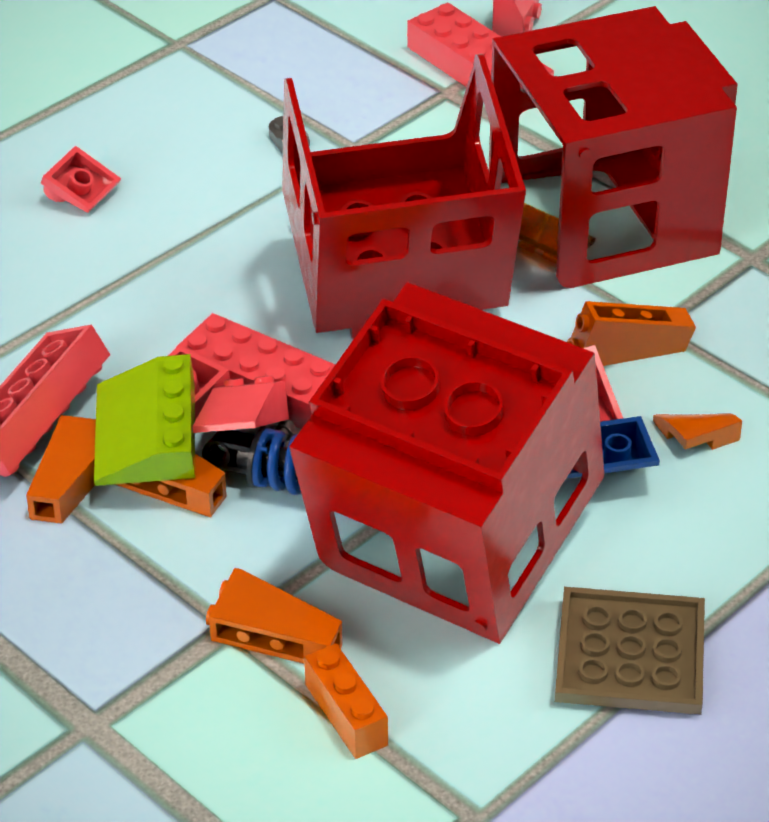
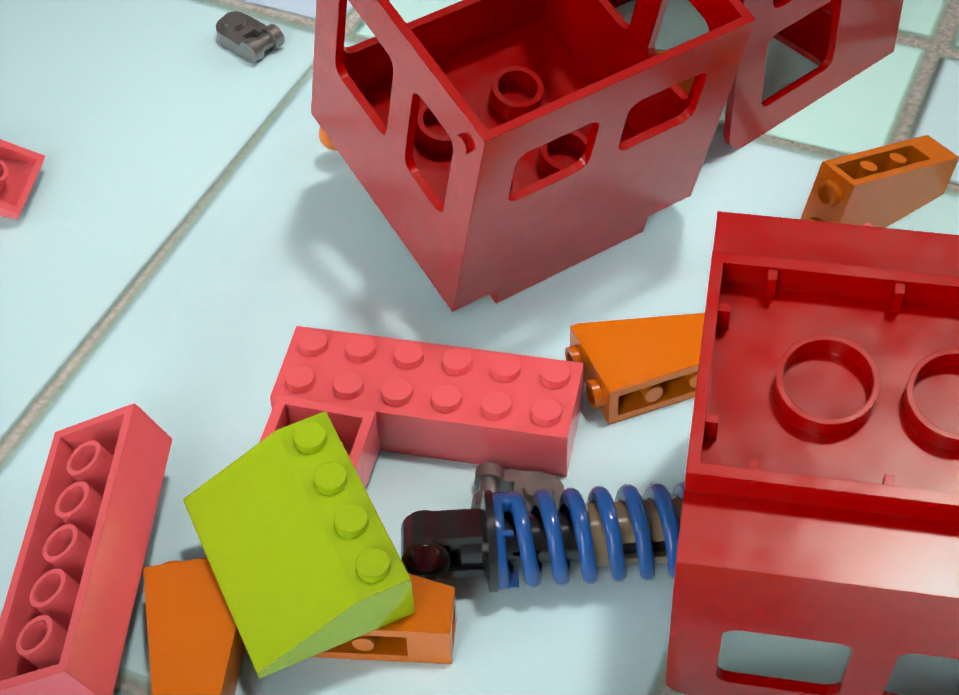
camera: 20 degrees left, 5 degrees up
coral slope [192,376,289,433] -> none

